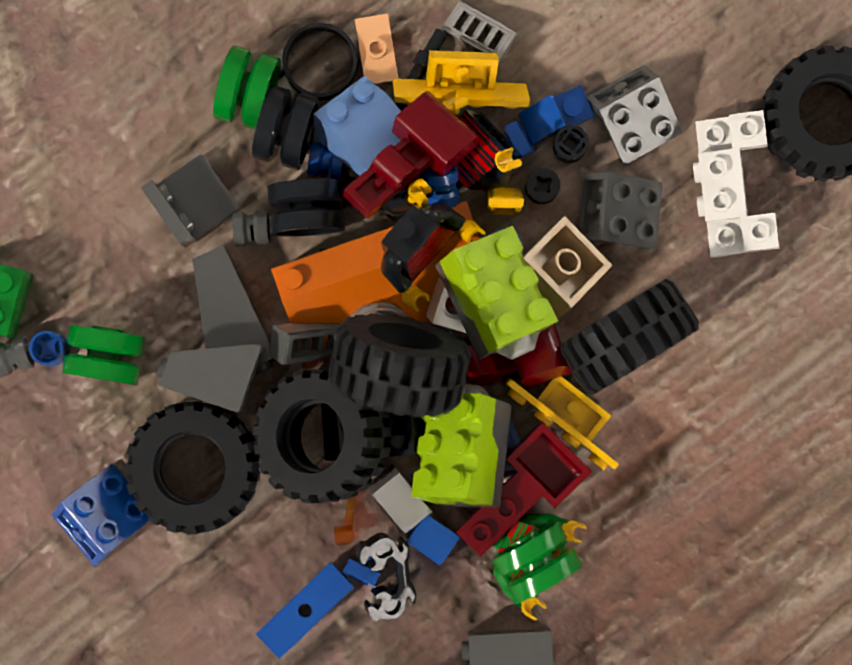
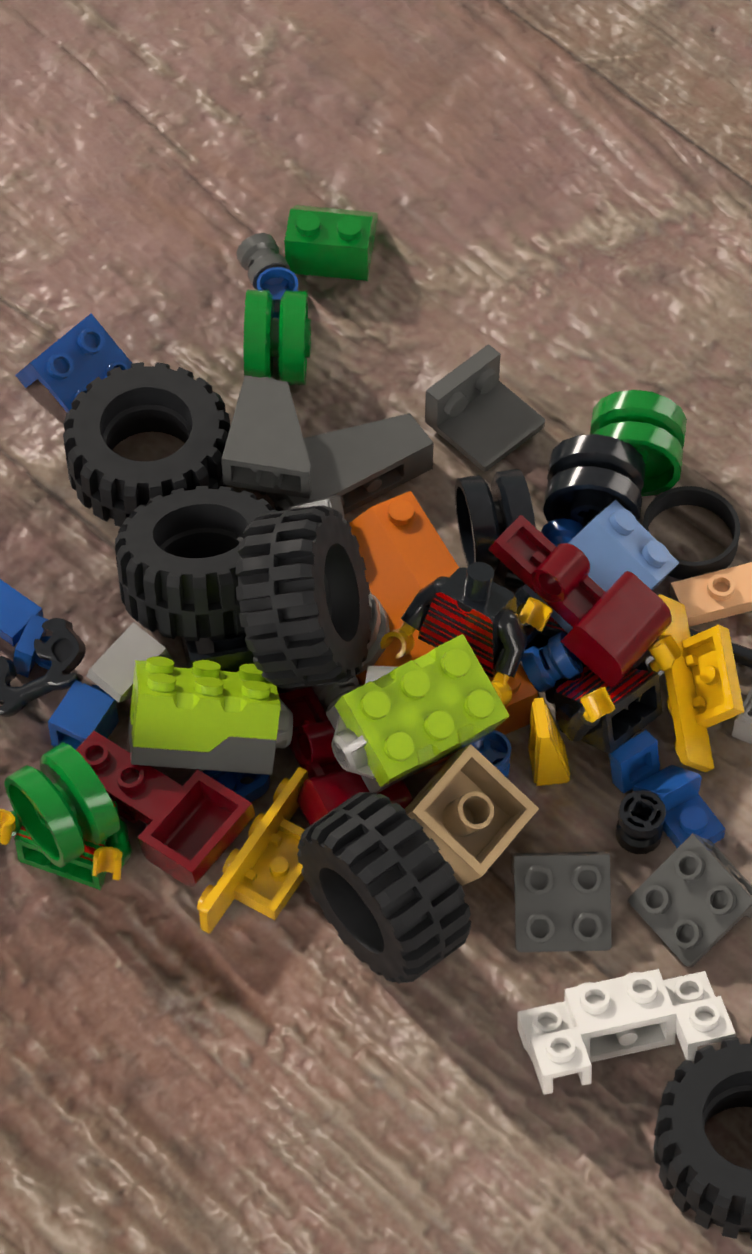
camera: 80 degrees right, 30 degrees down
dark grey wheel [232,210,270,246] -> none
clear orange hand [334,497,357,545] -> none
black wheel [525,168,560,205] -> none

